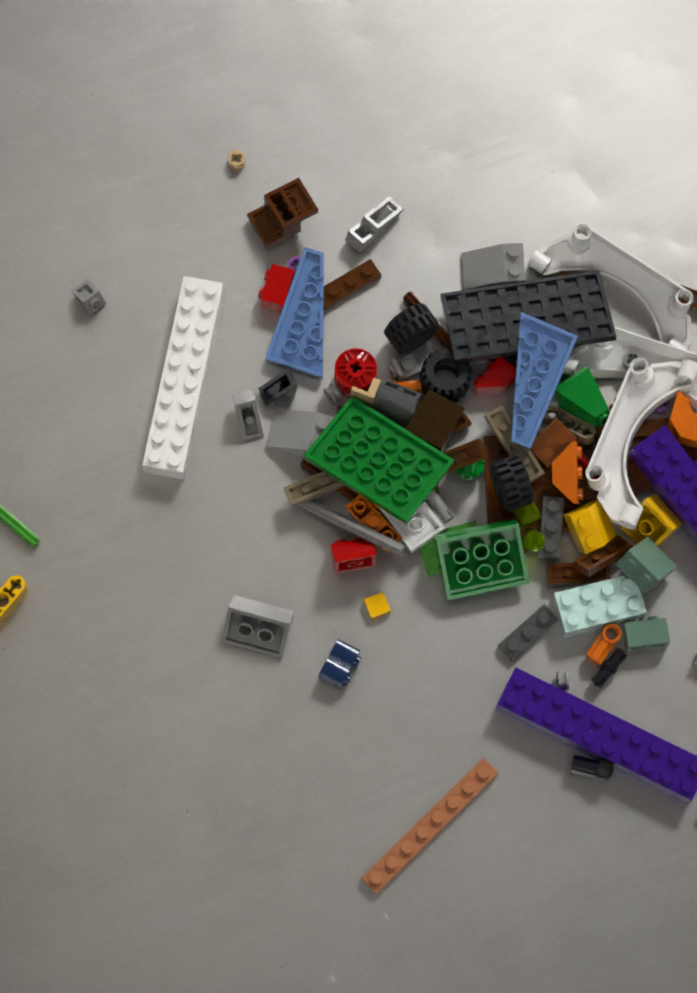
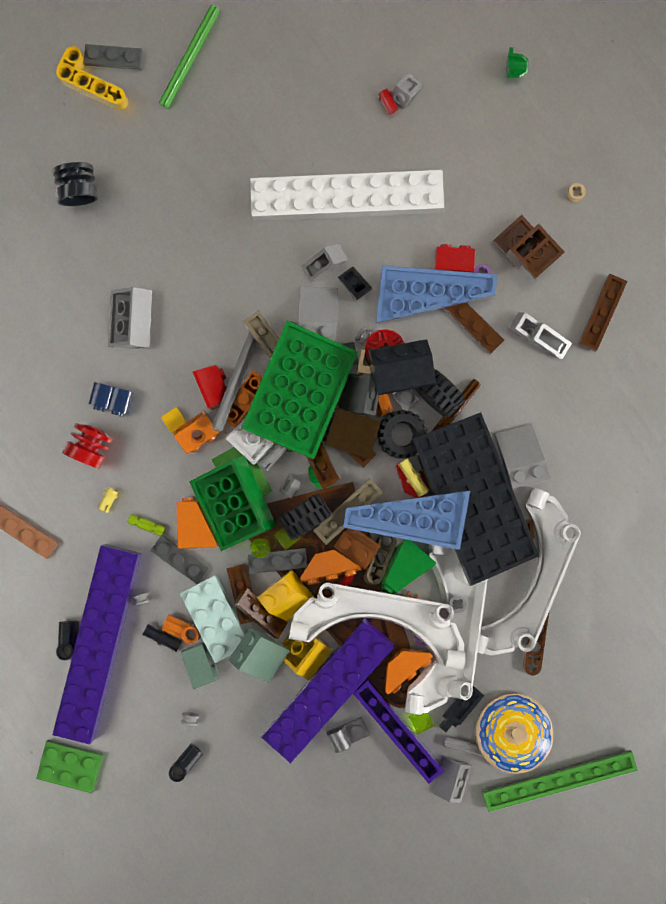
camera: 85 degrees right, 15 degrees up
none -> black wheel [52,162,98,206]
none -> red wheel [62,423,113,469]
none -> light yellow pin [97,487,118,513]
none -> lime axle [127,514,165,536]
none -> orange brick [173,410,219,454]
none -> orange slope [177,498,218,549]
none -> light grey plate [279,475,301,499]
none -> black slope [368,339,436,396]
none -> red pin [378,89,399,115]
none -> light yellow pin [398,458,429,497]
none -> green piece [506,47,529,79]
none -> reddish brown plate [578,274,628,352]

